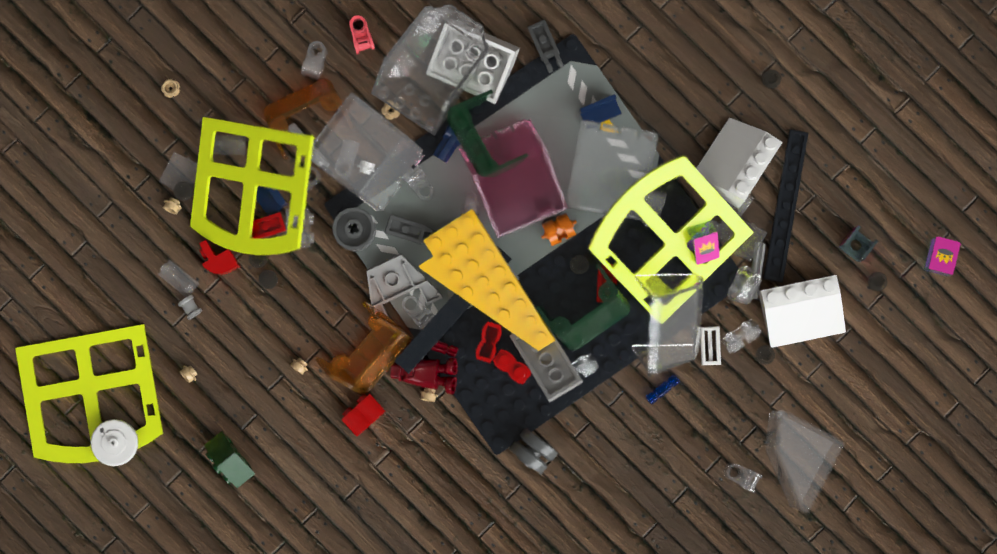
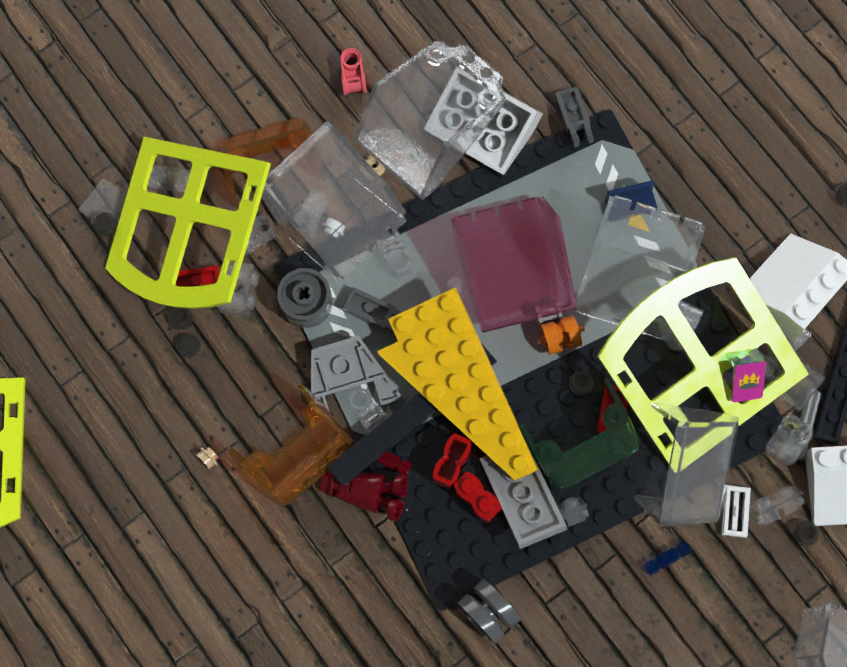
camera: 10 degrees right, 10 degrees down
clear hinge [158,260,200,297] -> none
tan plate [161,79,180,98] -> none
tan plate [163,198,182,214] -> none
light grey bush [178,295,203,320] -> none
tan plate [180,365,197,383] -> none
red brick [199,240,240,275] -> none
dark green brick [204,431,255,488] -> none
dark blue panel [256,186,288,216] -> none
clear piece [301,41,327,80] -> none
red brick [341,394,386,437] -> none
tan plate [420,388,438,402] -> none
dark blue piece [433,122,467,163] -> none
clear green windscreen [446,89,529,178] -> none

